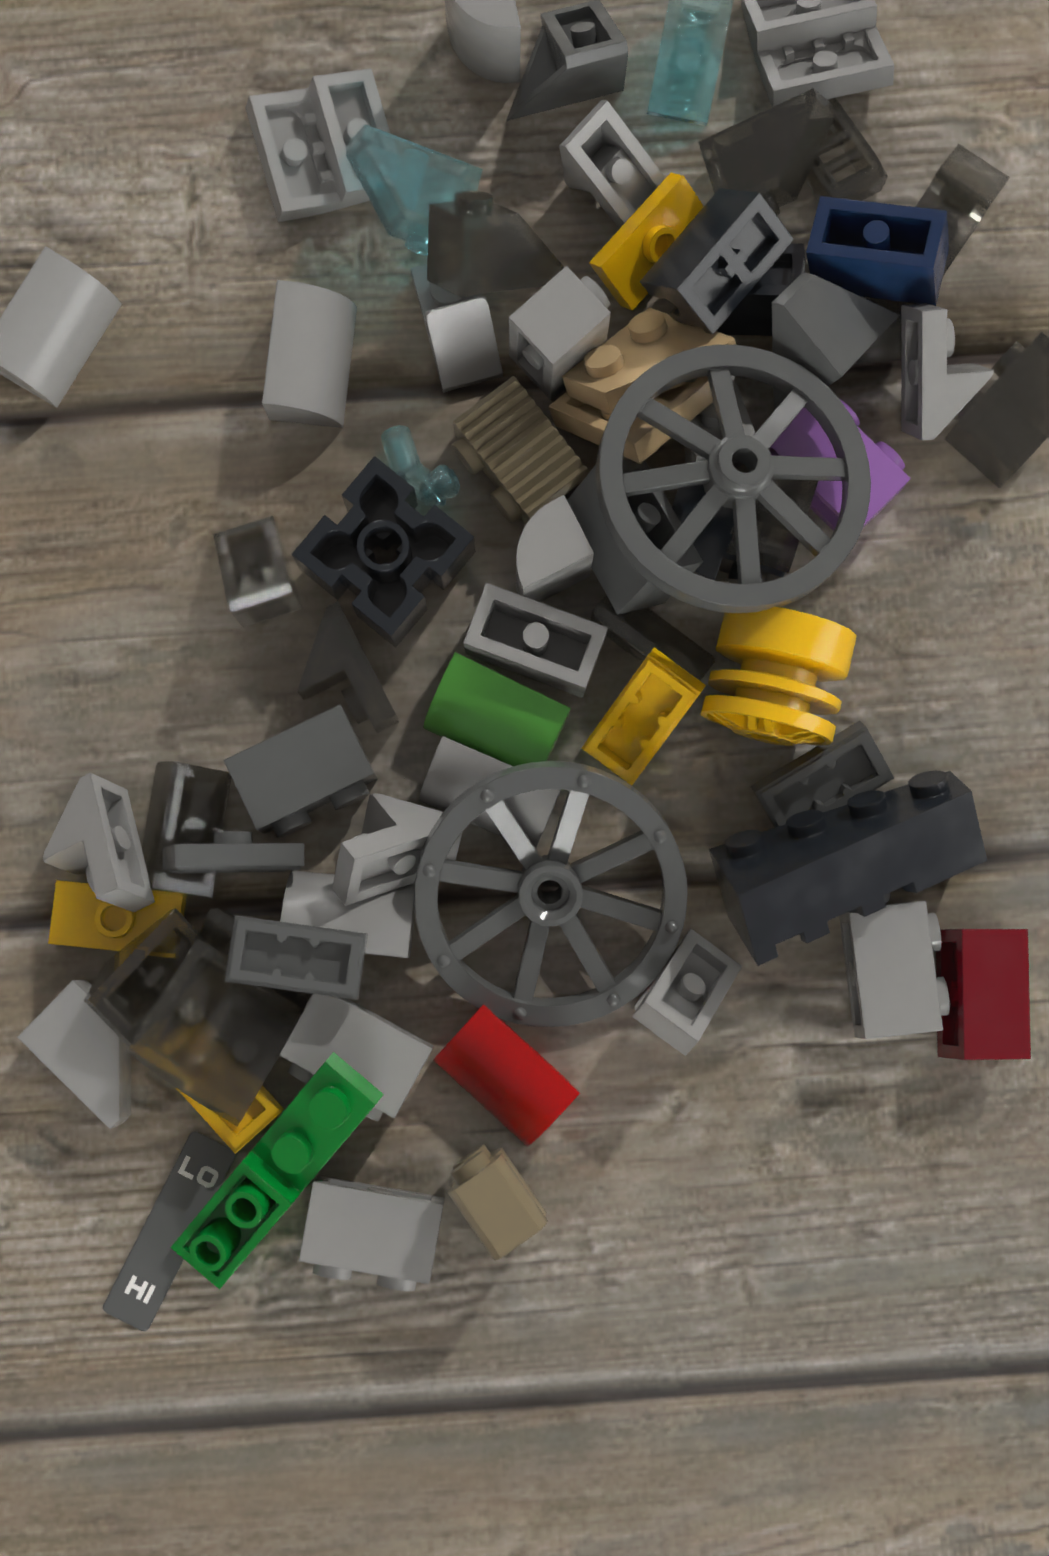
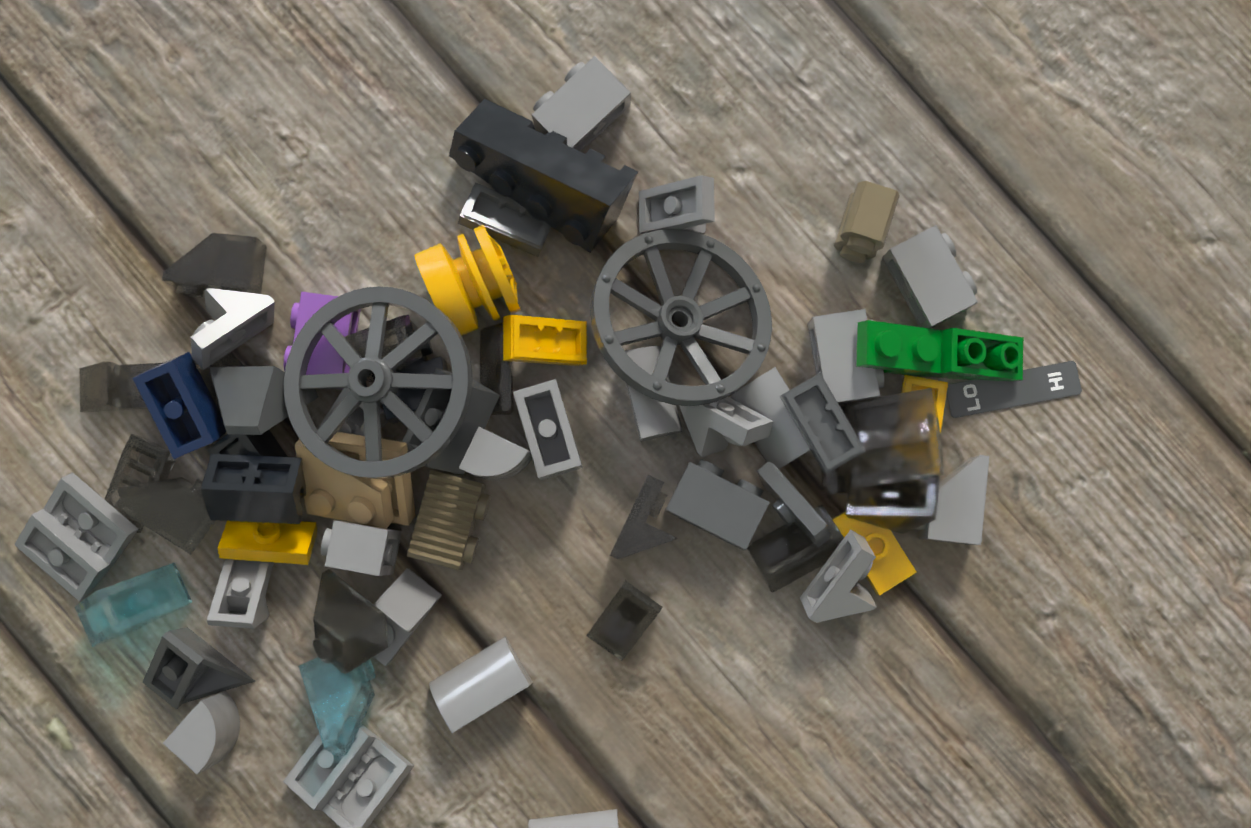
camera: 125 degrees left, 0 degrees up
black brick [292,456,476,648] -> none
clear light blue arm [381,425,460,507] -> none
bright green brick [423,652,571,766] -> none
red brick [433,1004,580,1147] -> none
dark red hinge [936,929,1031,1060] -> none

